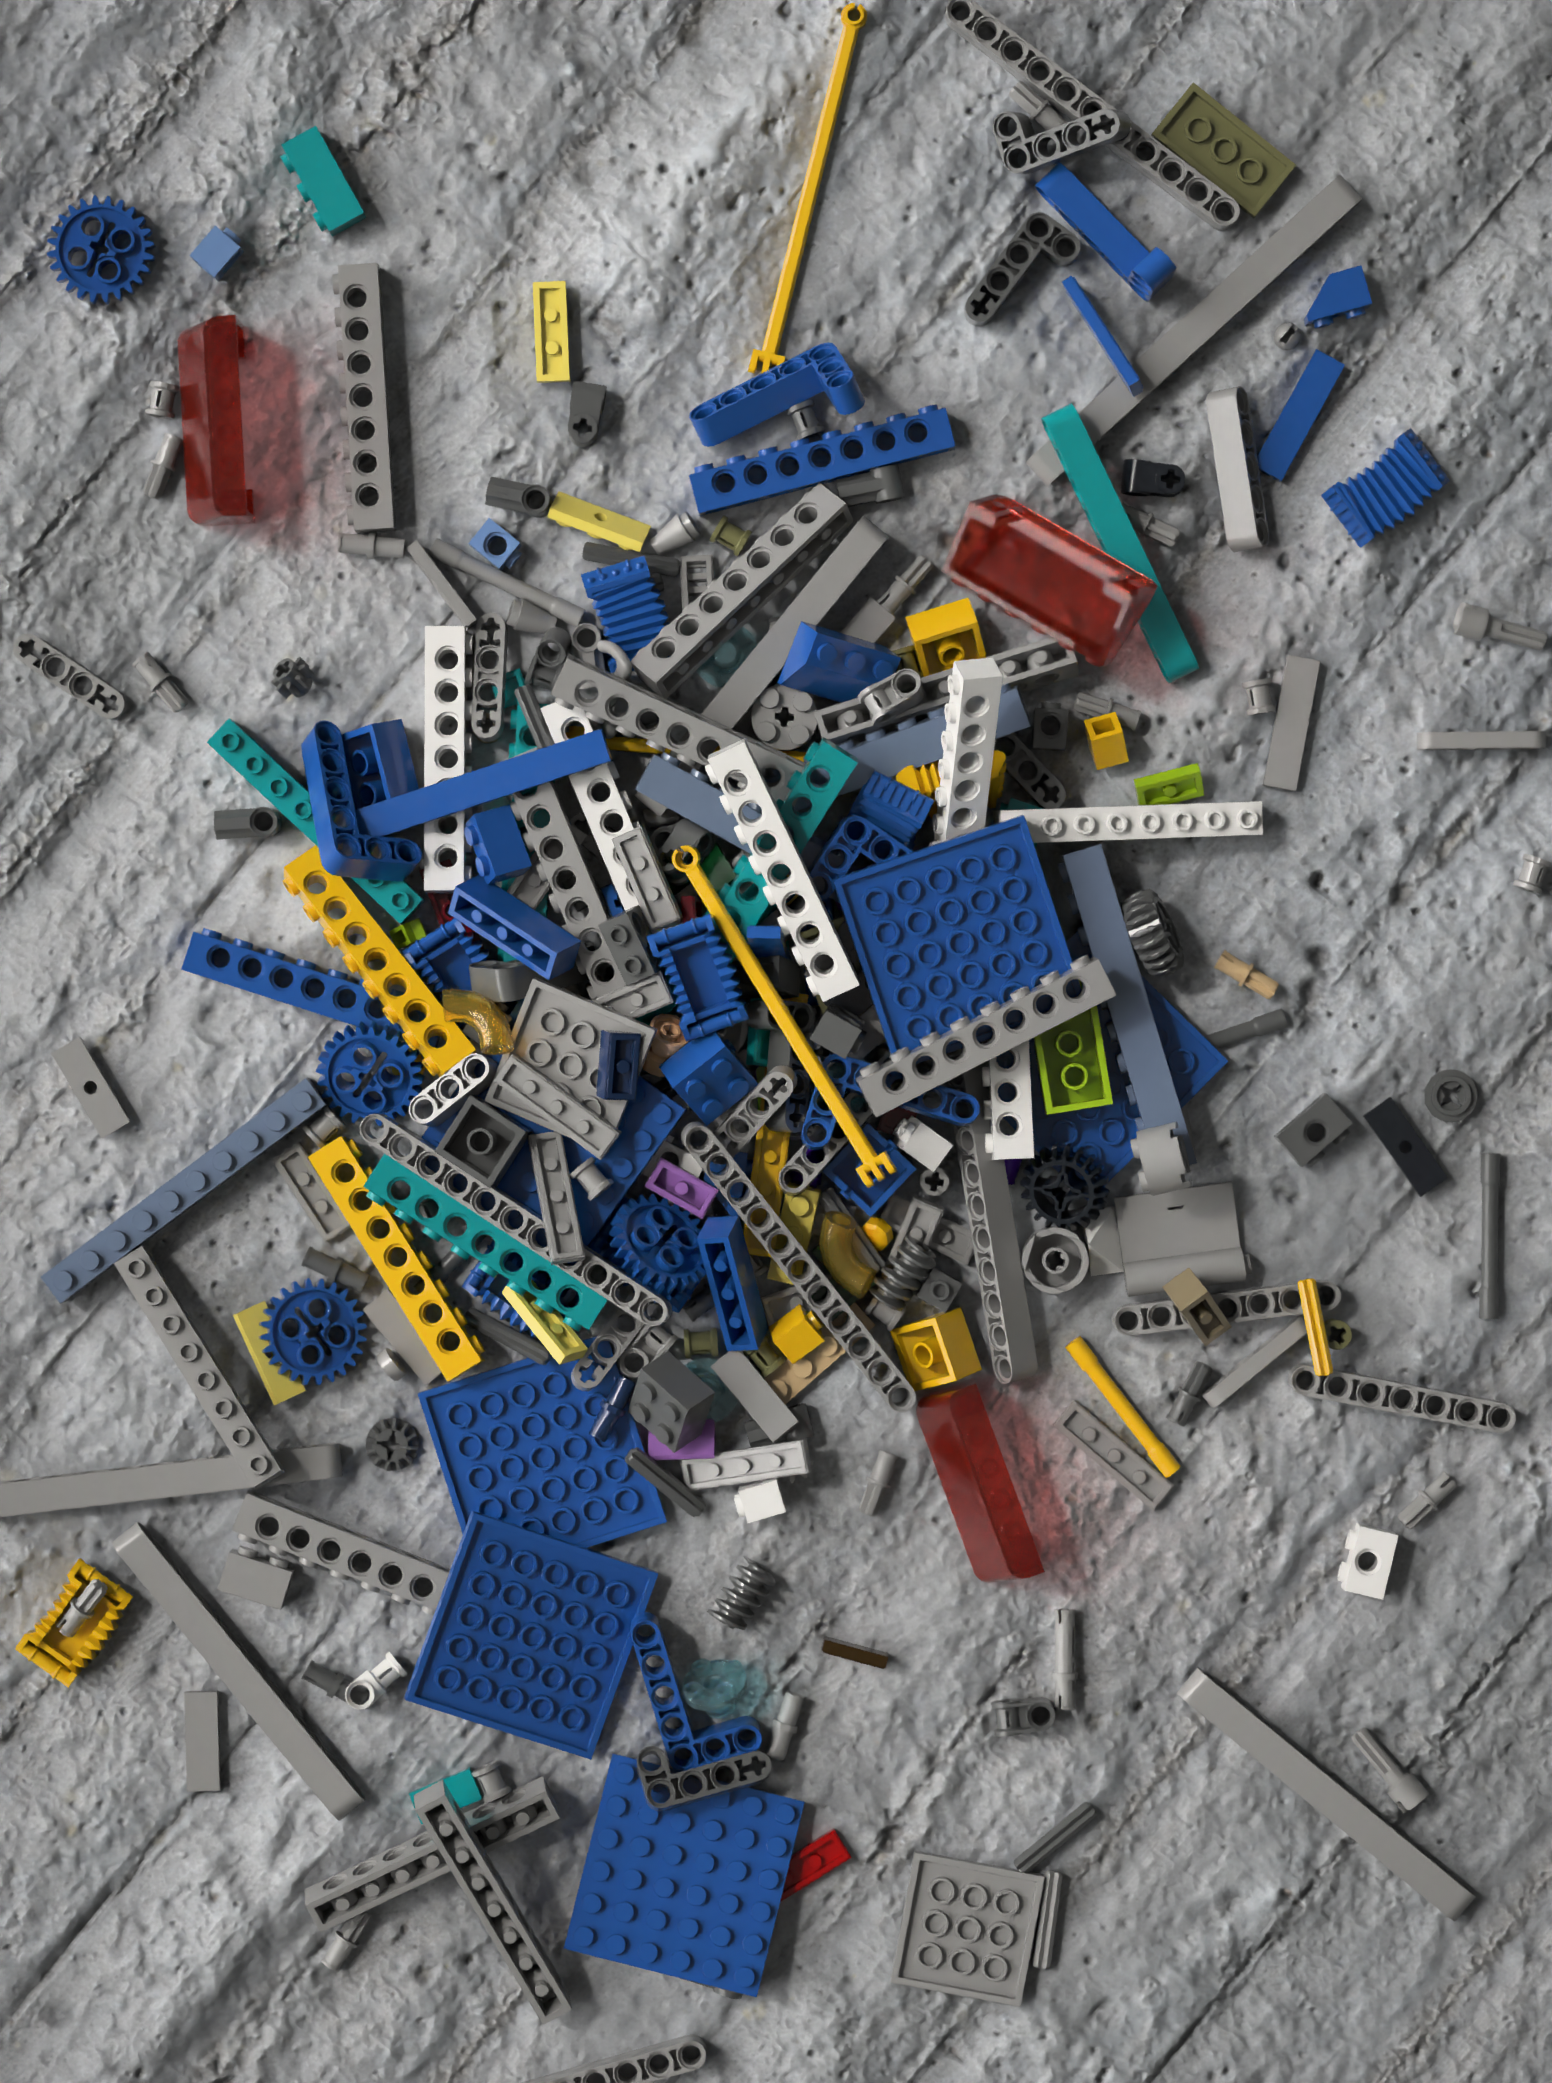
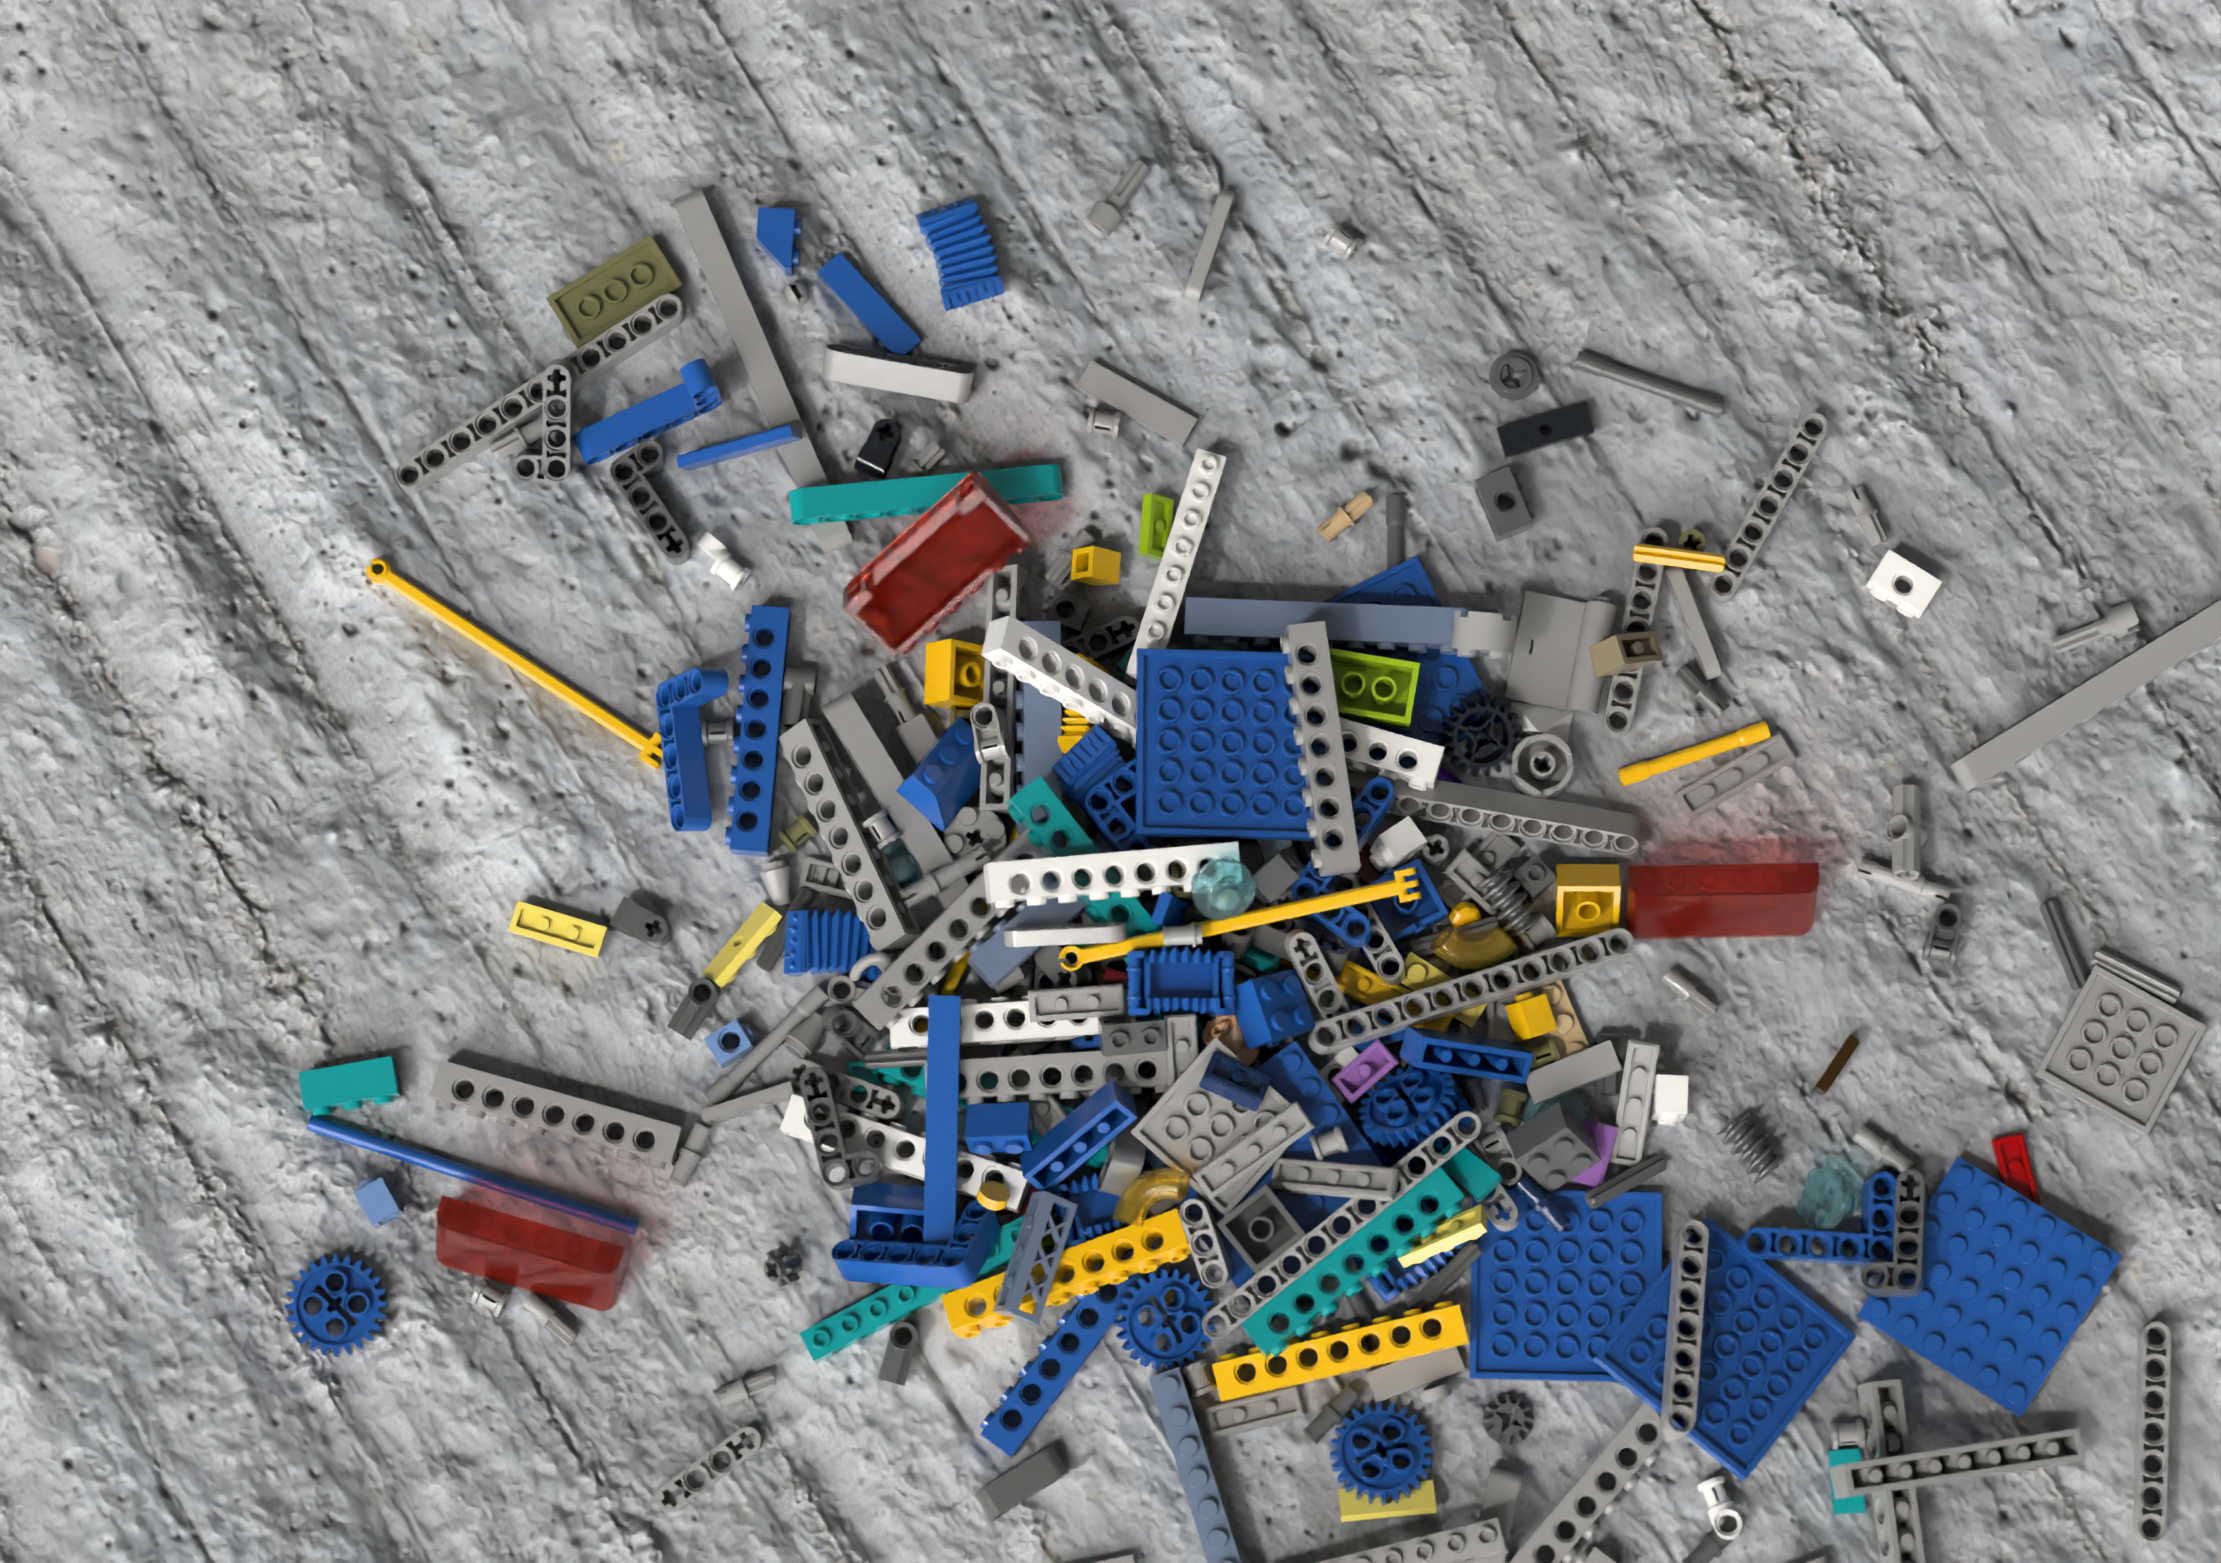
camera: 65 degrees left, 10 degrees down
dark grey gear [1122,889,1184,978] -> none
none -> blue piece [307,1115,639,1235]
none -> white connector [697,532,751,592]
none -> dark grey beam [800,1067,884,1191]
none -> light grey bush [862,809,902,850]
none -> light grey pin [899,845,990,908]
none -> dark grey beam [974,1445,1069,1521]
none -> yellow tile [977,1181,1010,1210]
none -> sand blue fence [993,1191,1078,1324]
none -> beam [1004,922,1127,947]
none -> light grey pin [1163,922,1202,947]
none -> clear light blue plate [1191,857,1255,920]
none -> teal tile [1439,1142,1502,1202]
none -> light grey beam [1660,1220,1709,1440]
none -> light grey piece [1886,784,1927,881]

